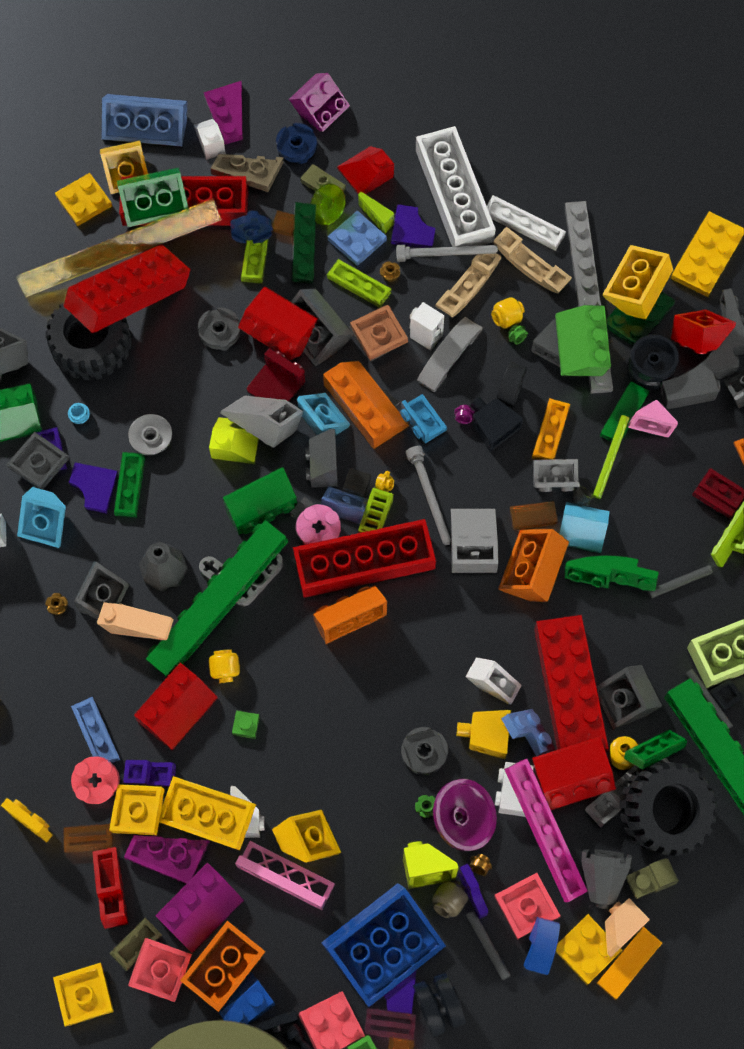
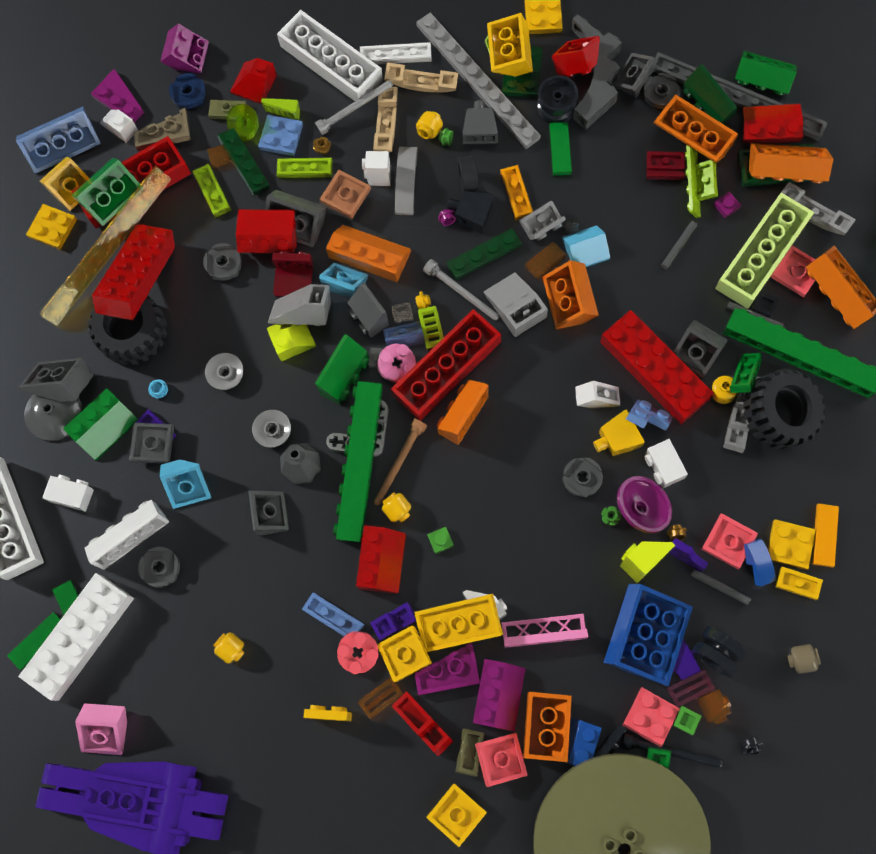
camera: 25 degrees left, 5 degrees up
pearl gold plate [45,593,68,615] -> none
dark purple tile [69,462,118,514] -> none
light nougat slope [97,602,174,640] -> none
green tile [114,452,145,517] -> none
dark blue plate [230,211,273,244] -> none
yellow slope [272,810,341,863] -> none
dark purple tile [391,205,435,248] -> none
dark azure bracket [400,394,447,443] -> none
dark tan head [432,881,468,918] -> none
dark pink plate [504,759,587,902] -> none
red slope [532,736,616,810] -> none
bright green slope [555,305,611,376] -> none
green slope [564,556,659,592] -> none
dark grey cone [581,849,633,909] -> none
lime bar [593,415,630,499] -> none
light nougat slope [605,898,650,957] -> none
olive brick [626,858,679,899] -> none
bright pink slope [628,400,678,438] -> none
none -> light grey dish [252,410,291,448]
none -> medium nougat piece [373,419,427,506]
none -> dark green plate [446,228,521,280]
none -> yellow plate [775,567,823,601]

